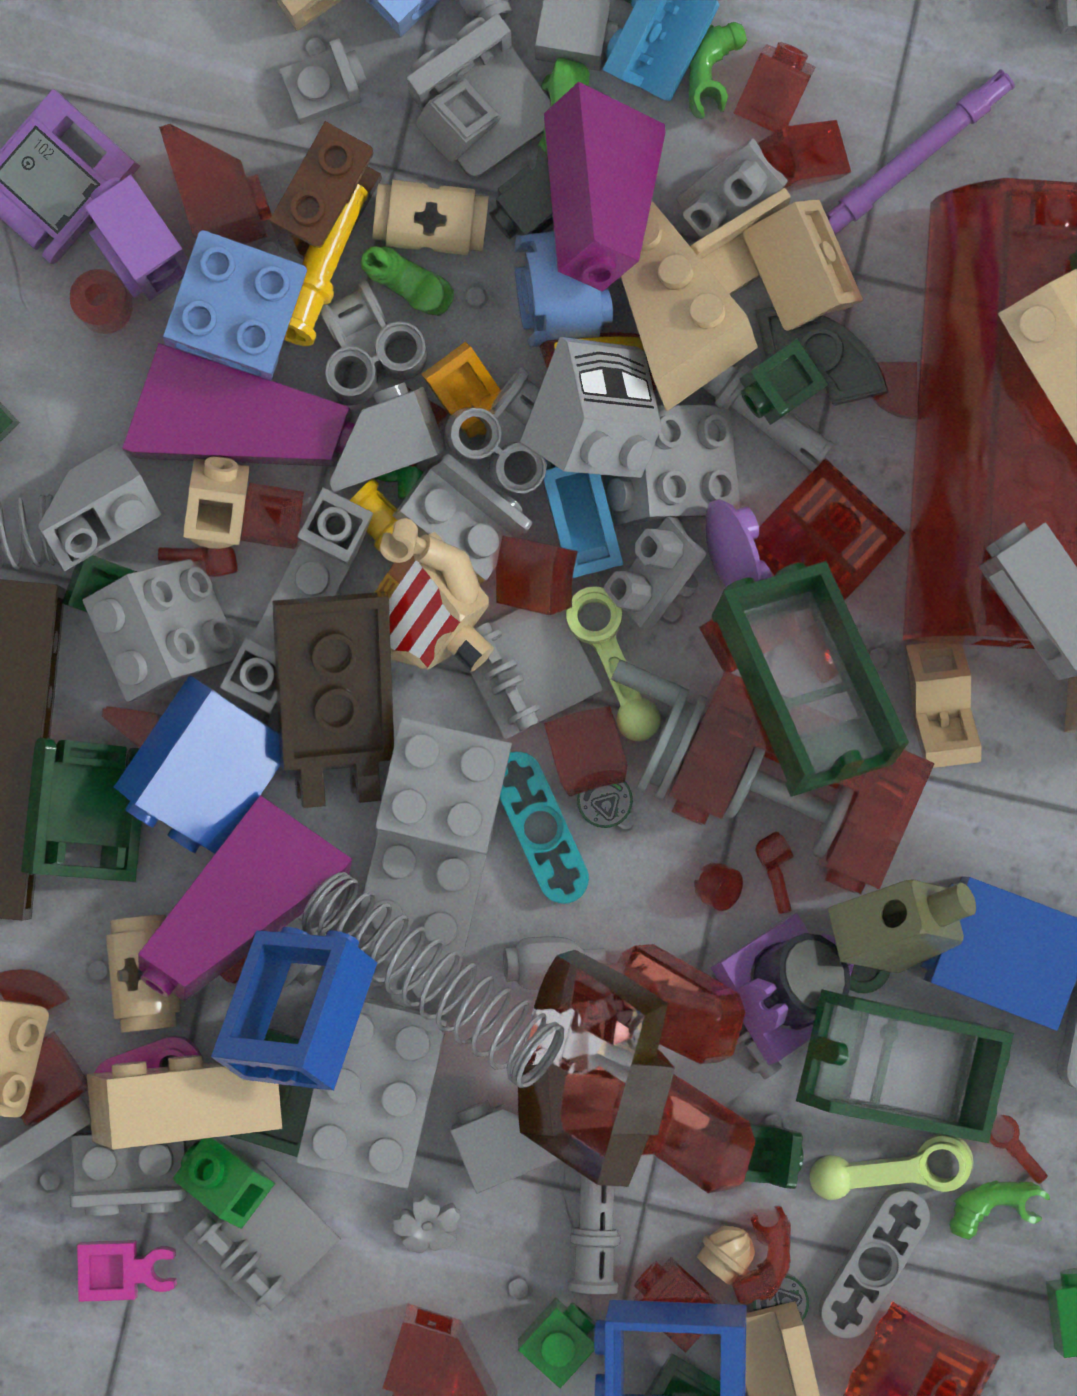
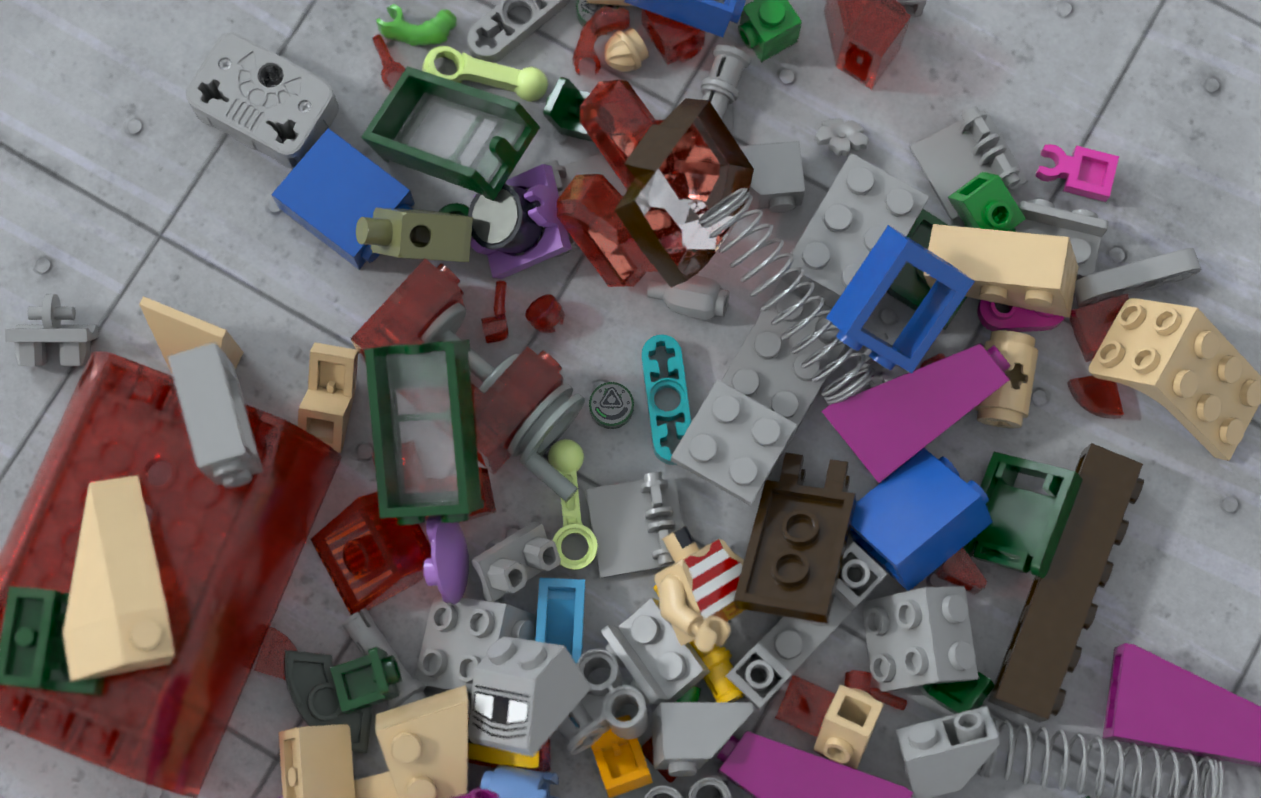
camera: 160 degrees left, 10 degrees down
clear red piece [496,535,578,615] -> none
clear red piece [544,706,628,797] -> none

